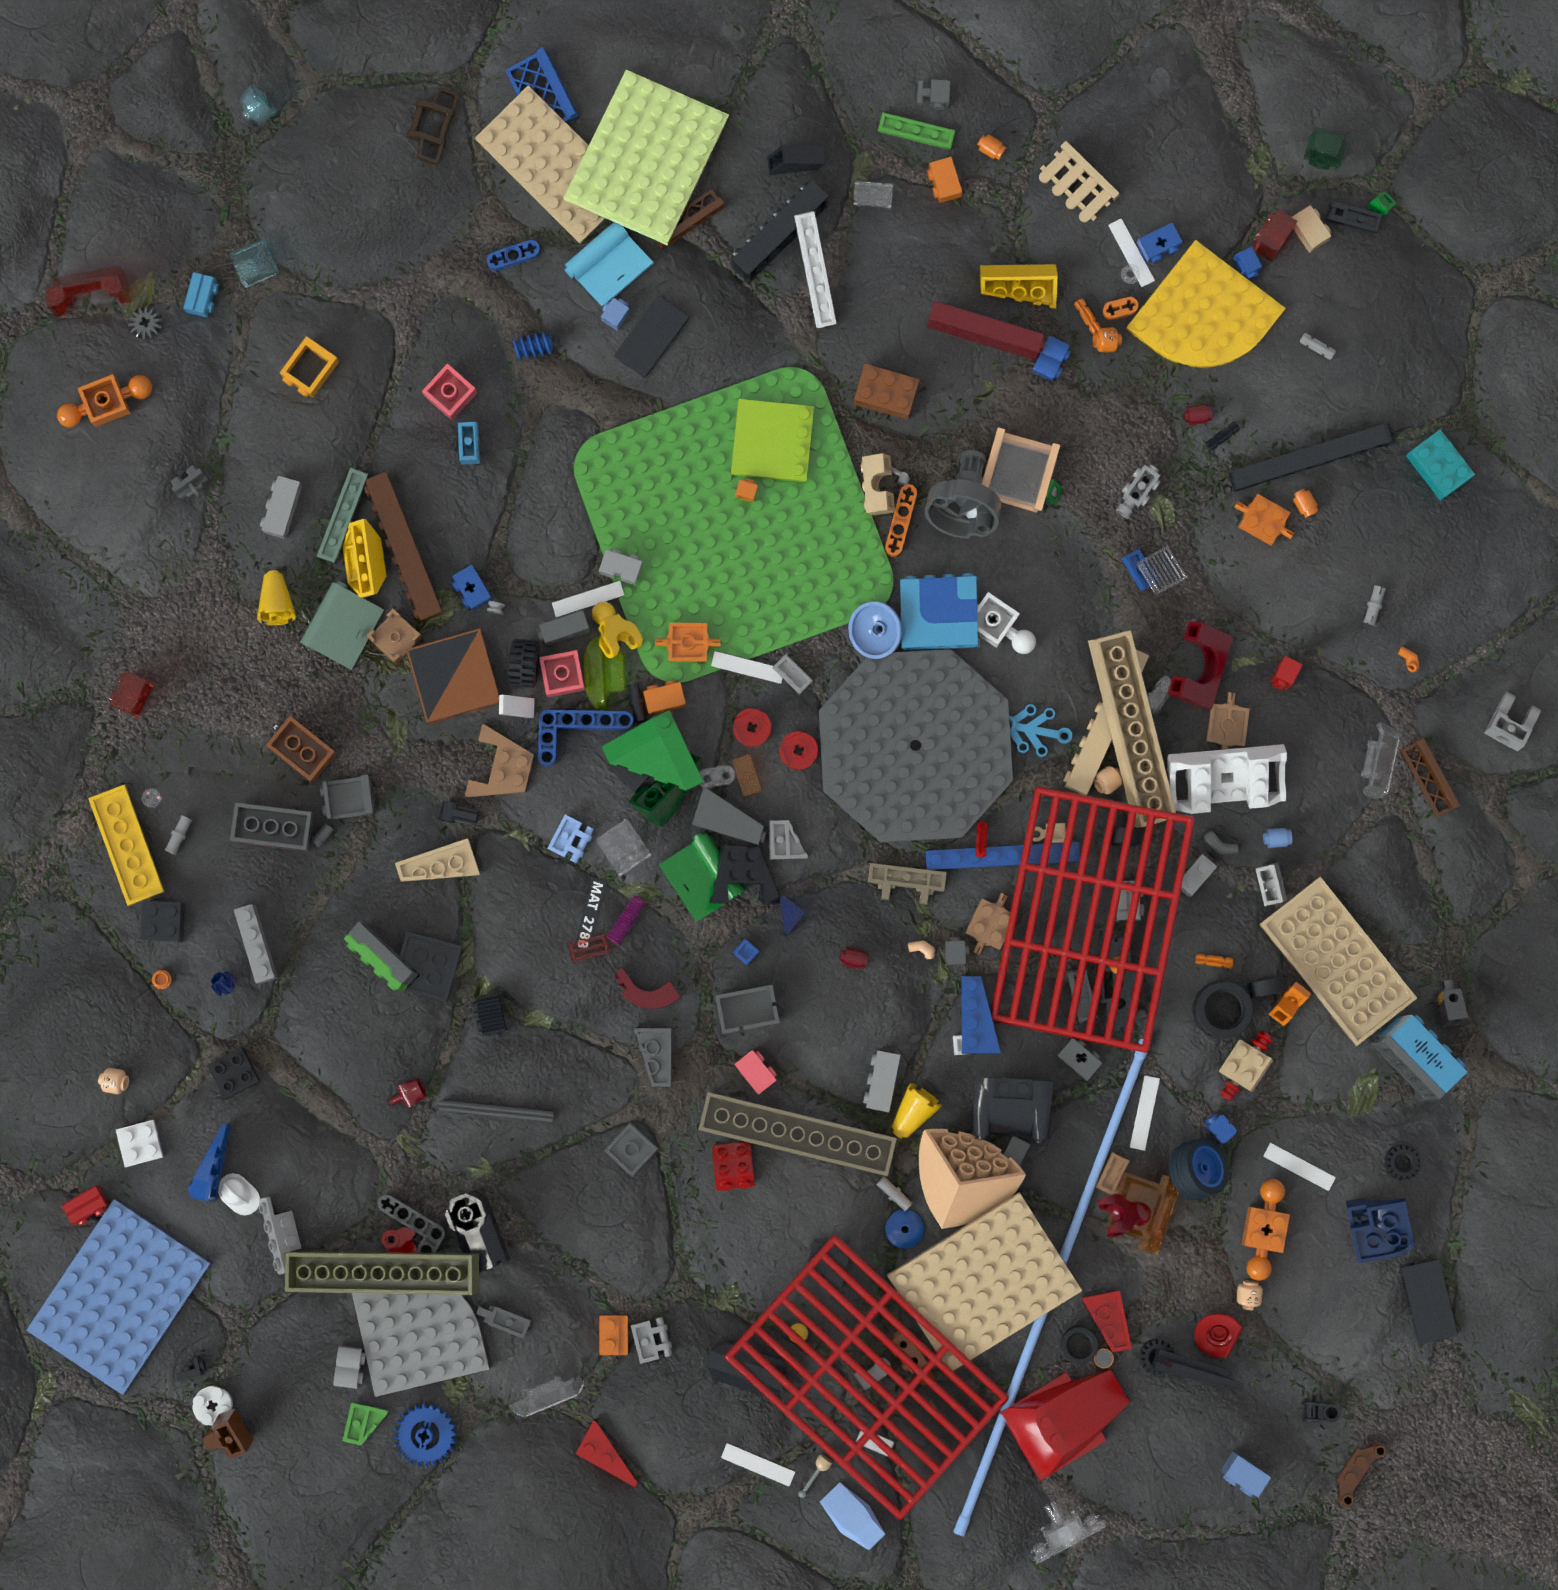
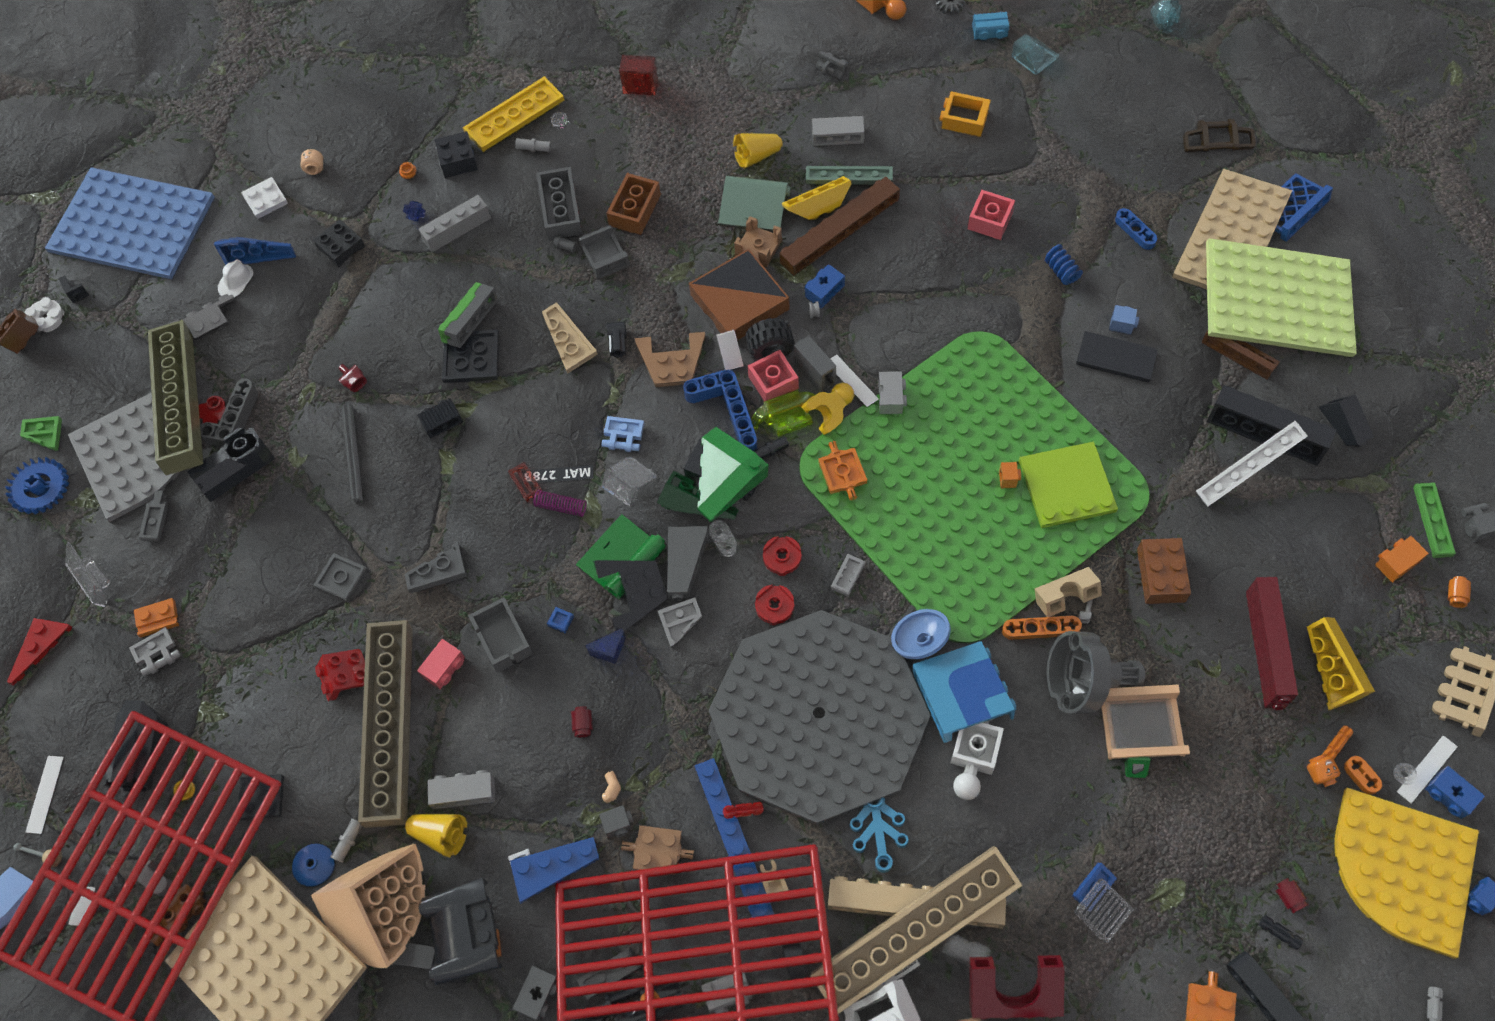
camera: 75 degrees right, 20 degrees down
red brick [62,1185,110,1227] -> none
light grey brick [333,1345,366,1389] -> none
dark azure brick [458,422,480,465] -> none
medium azure door [564,222,654,307] -> none
dark red arch [616,968,681,1009] -> none
orange brick [643,680,686,716] -> none
white sticker [711,651,782,684] -> none
clear orange plate [732,754,762,796] -> none
clear brick [854,181,893,208] -> none
dark tan hinge [868,863,946,905] -> none
blue brick [1032,335,1071,381] -> none
light nougat head [1093,766,1122,794] -> none
light grey brick [1116,465,1161,519] -> none

